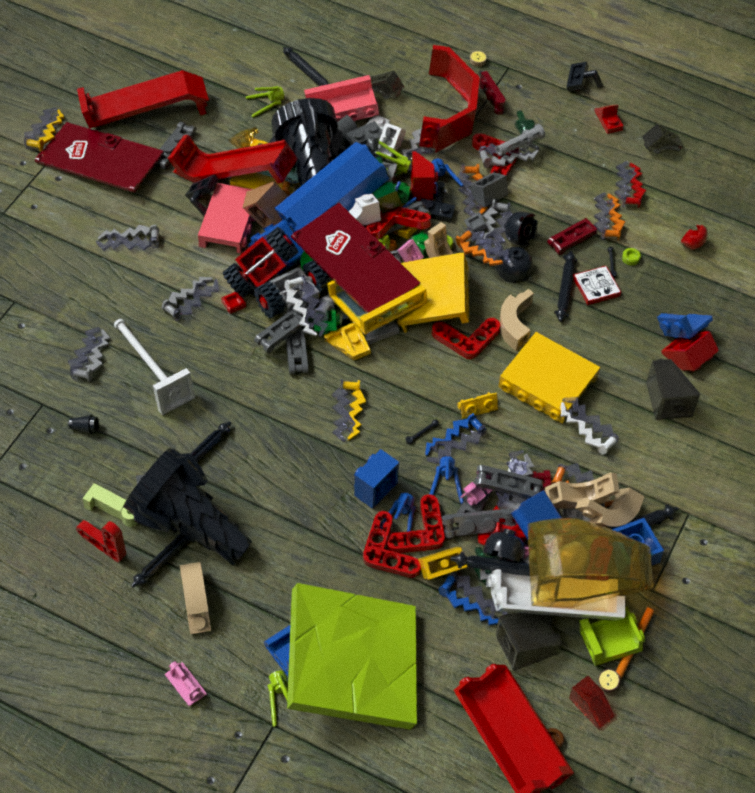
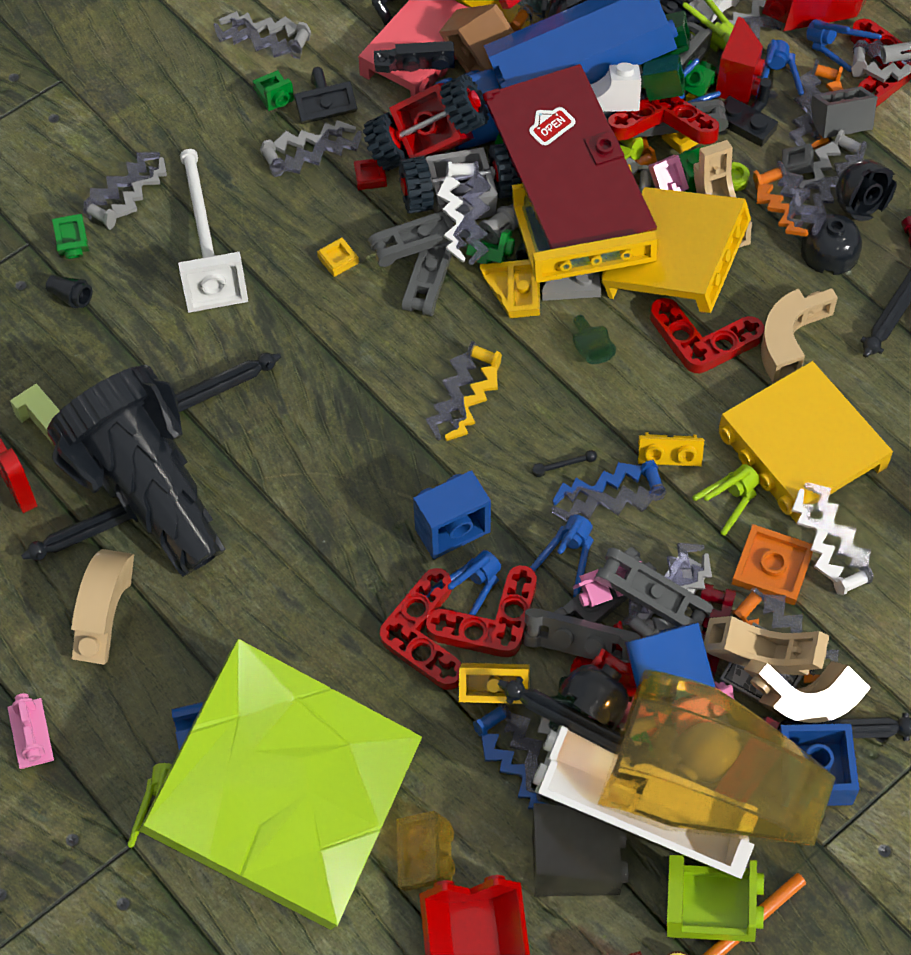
camera: 25 degrees right, 5 degrees up
none -> green bracket [52,214,90,259]
none -> green bracket [253,70,294,111]
none -> black plate [294,66,358,124]
none -> yellow tile [317,237,359,277]
none -> black hinge [374,41,455,73]
none -> clear yellow bracket [396,811,455,891]
none -> clear green piece [573,315,616,365]
none -> lime plant [692,464,760,536]
none -> orange tile [732,524,813,606]
none -> blue plant [806,19,882,72]

